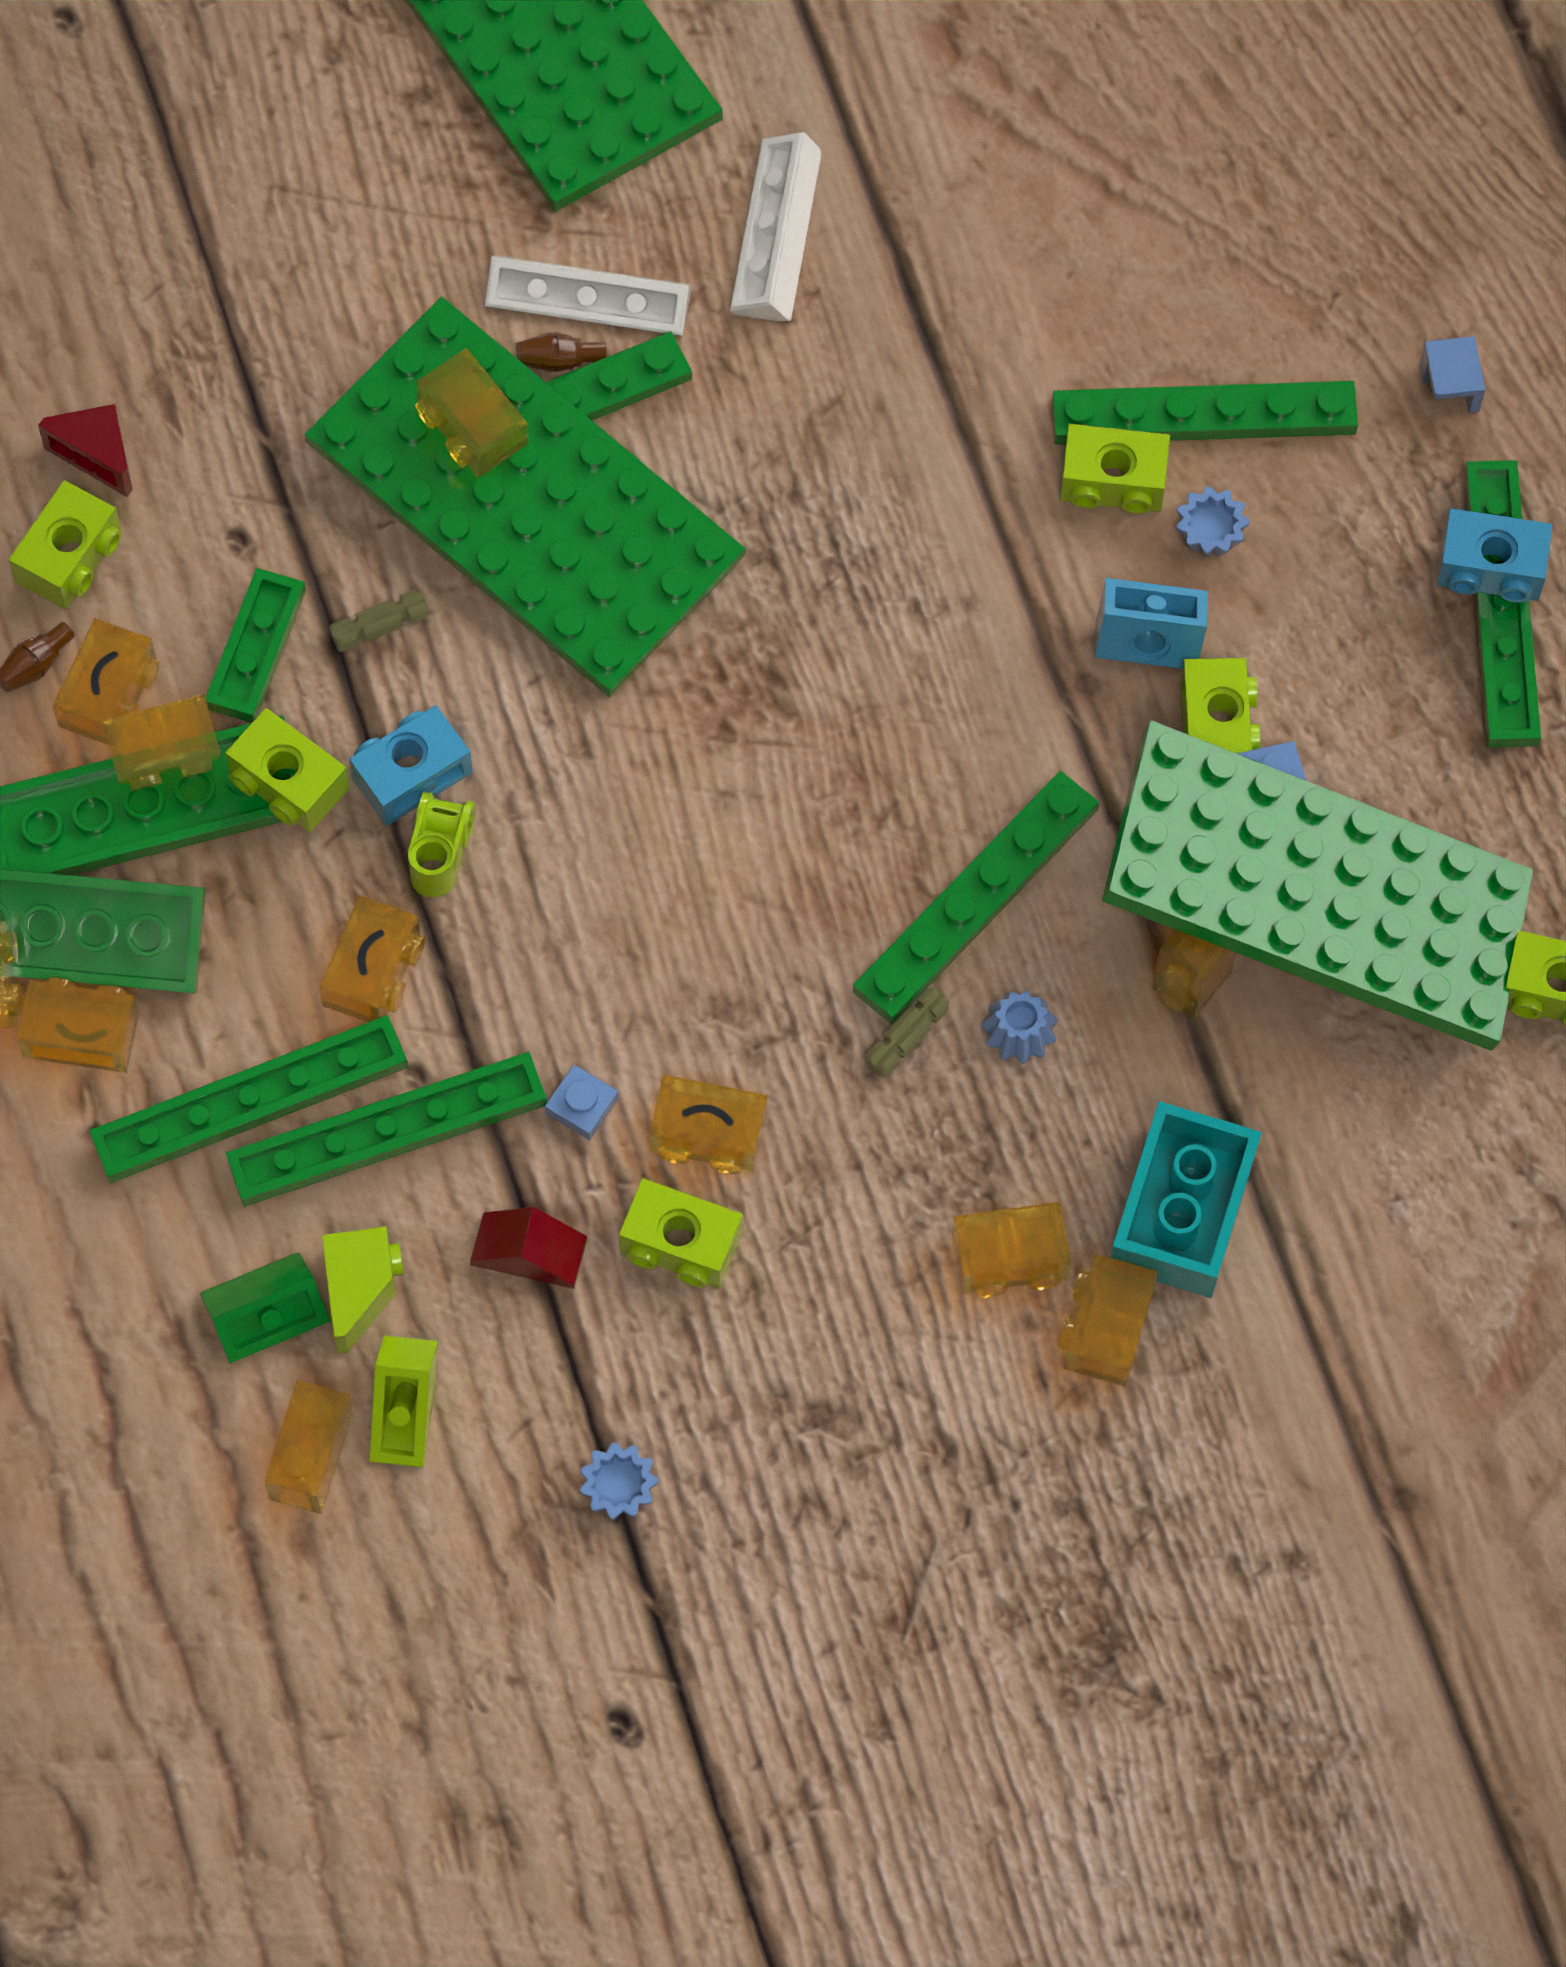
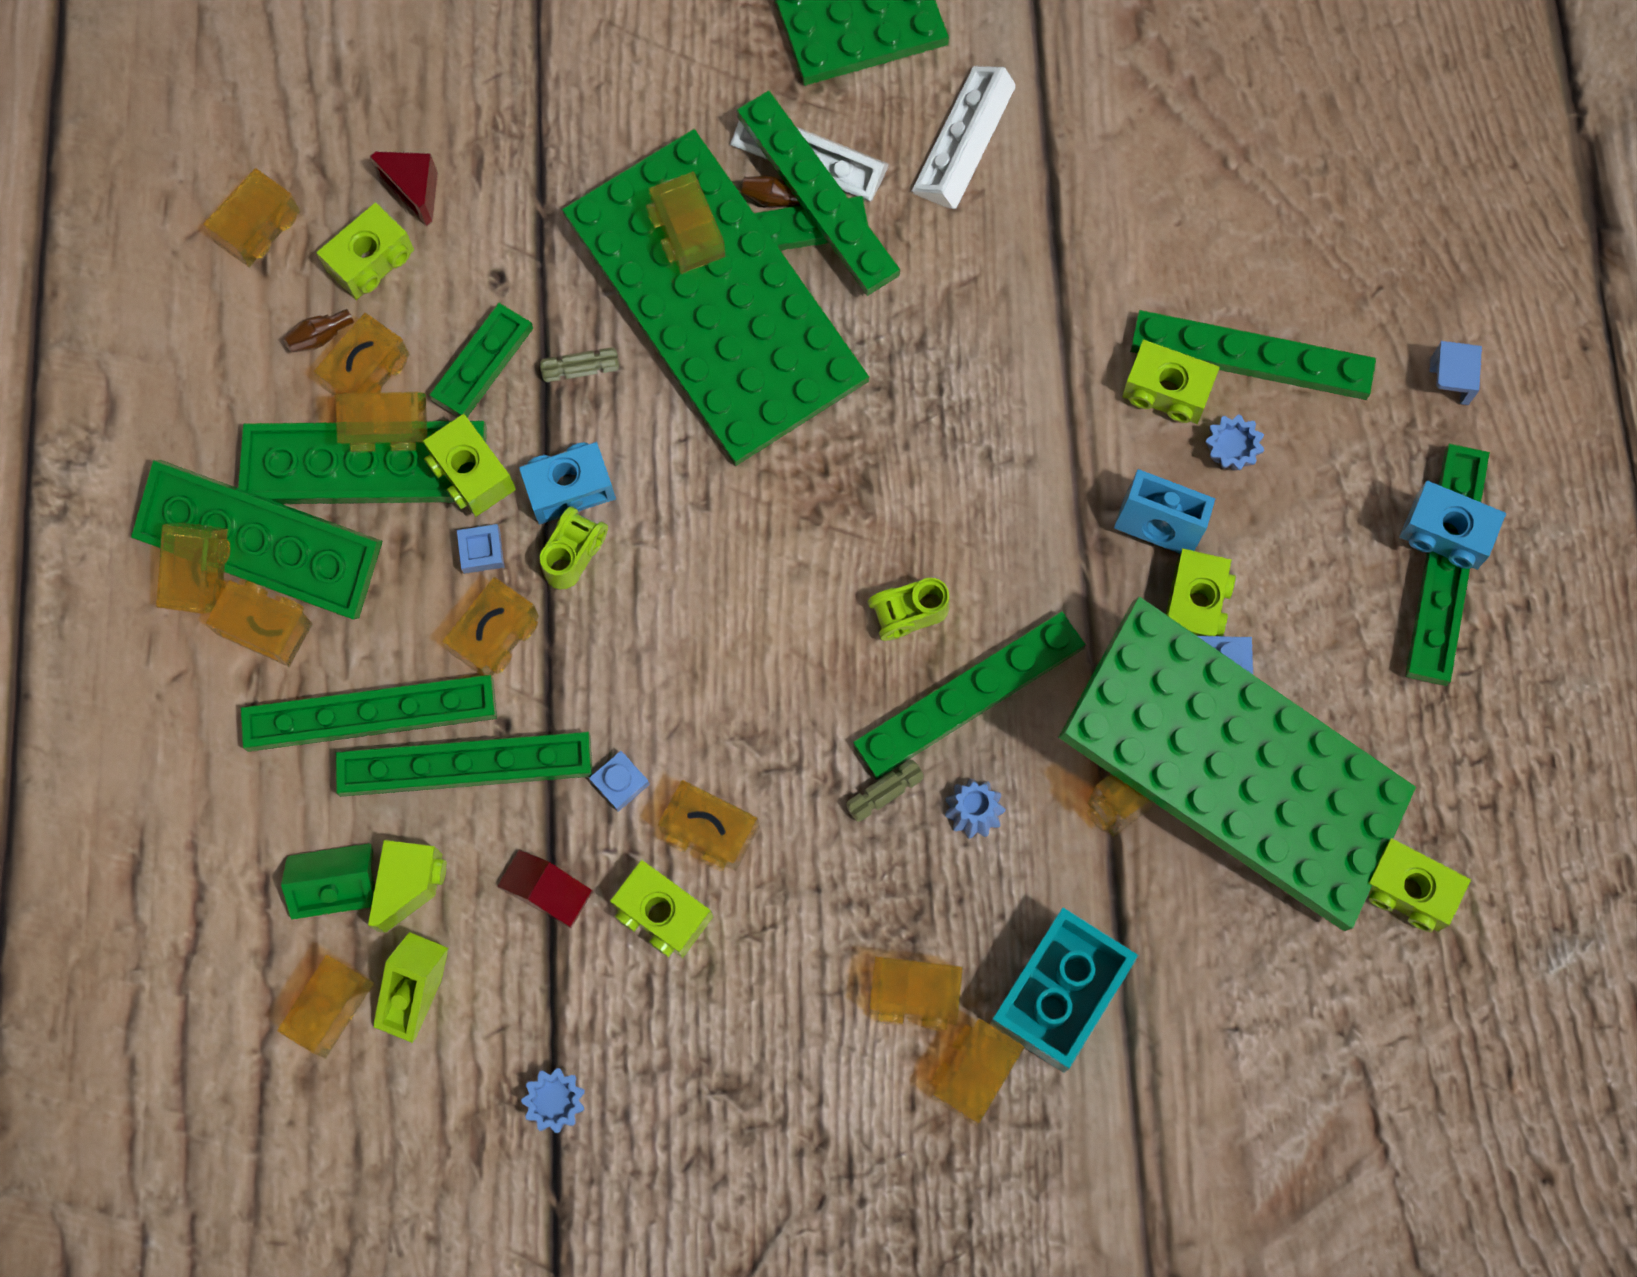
camera: 20 degrees right, 5 degrees up
none -> medium blue plate [457,524,505,574]
none -> green plate [737,90,900,296]
none -> lime piece [867,577,950,641]

